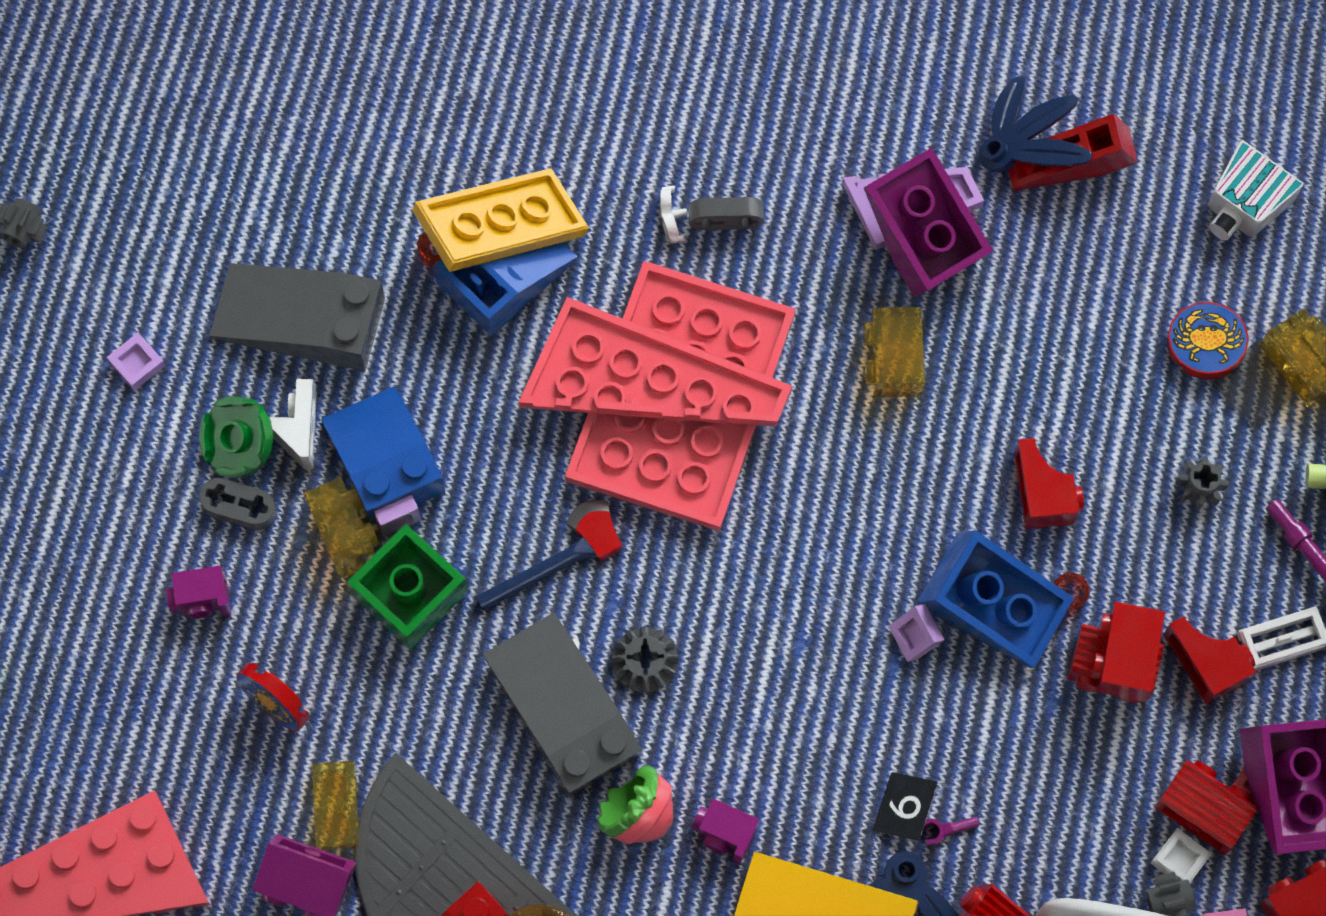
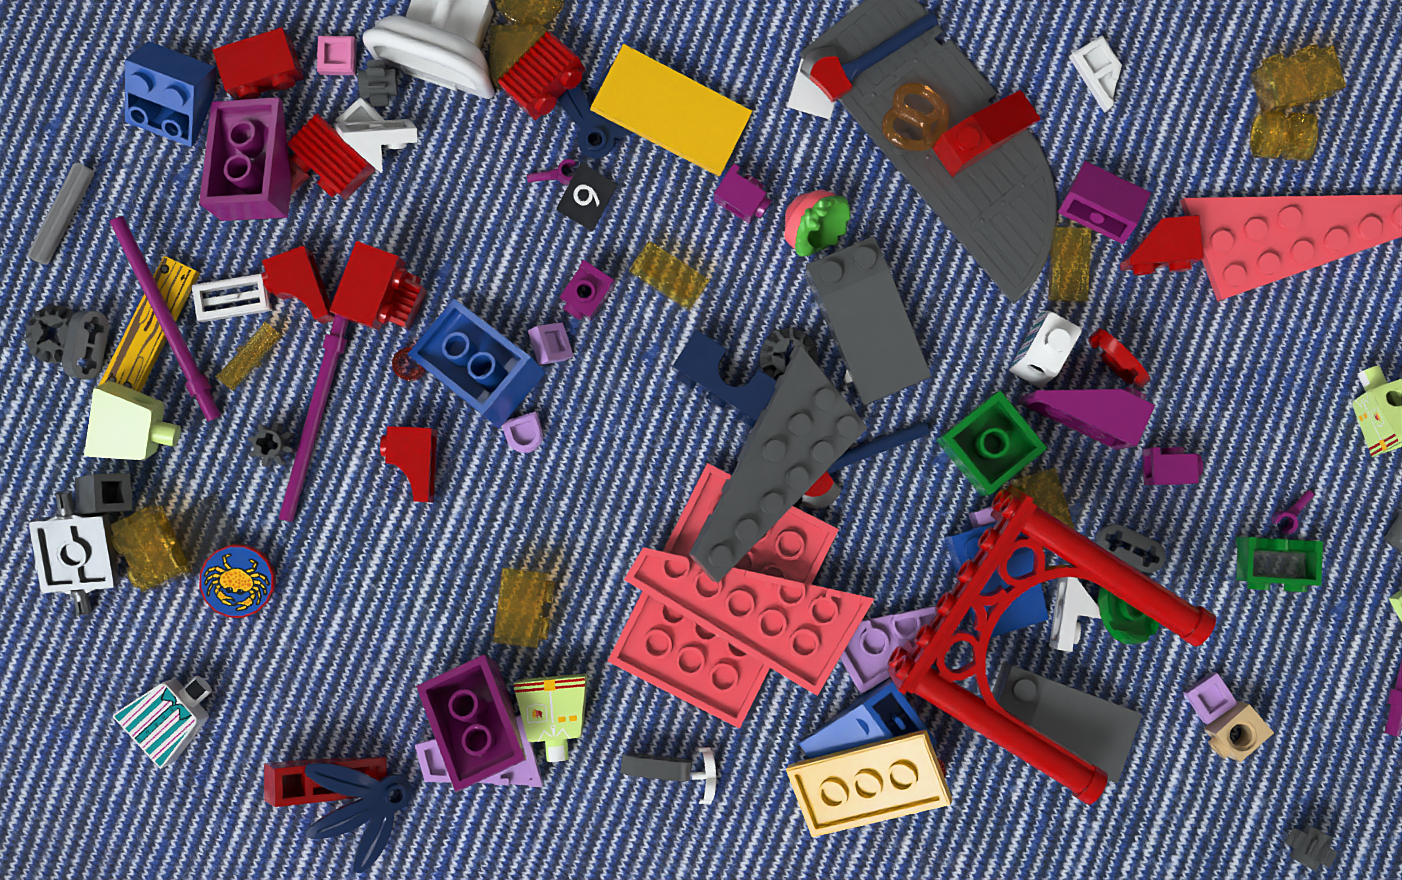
camera: 175 degrees left, 15 degrees up
none -> clear yellow pin [215,321,283,391]
none -> magenta bar [279,315,349,522]
none -> white slope [336,119,417,173]
none -> lavender tile [502,412,543,453]
none -> yellowish green torso [514,673,588,762]
none -> magenta brick [559,260,616,321]
none -> clear yellow plate [629,240,710,312]
none -> dark blue arch [672,330,777,429]
none -> dark grey wing [689,346,868,583]
none -> lavender wing [840,605,937,694]
none -> red arch [887,484,1217,805]
none -> white torso [1008,311,1082,388]
none -> magenta slope [1017,387,1156,450]
none -> red slope [1120,215,1204,276]
none -> tan brick [1204,700,1274,762]
none -> green window [1236,537,1323,592]
none -> magenta hand [1271,490,1315,534]

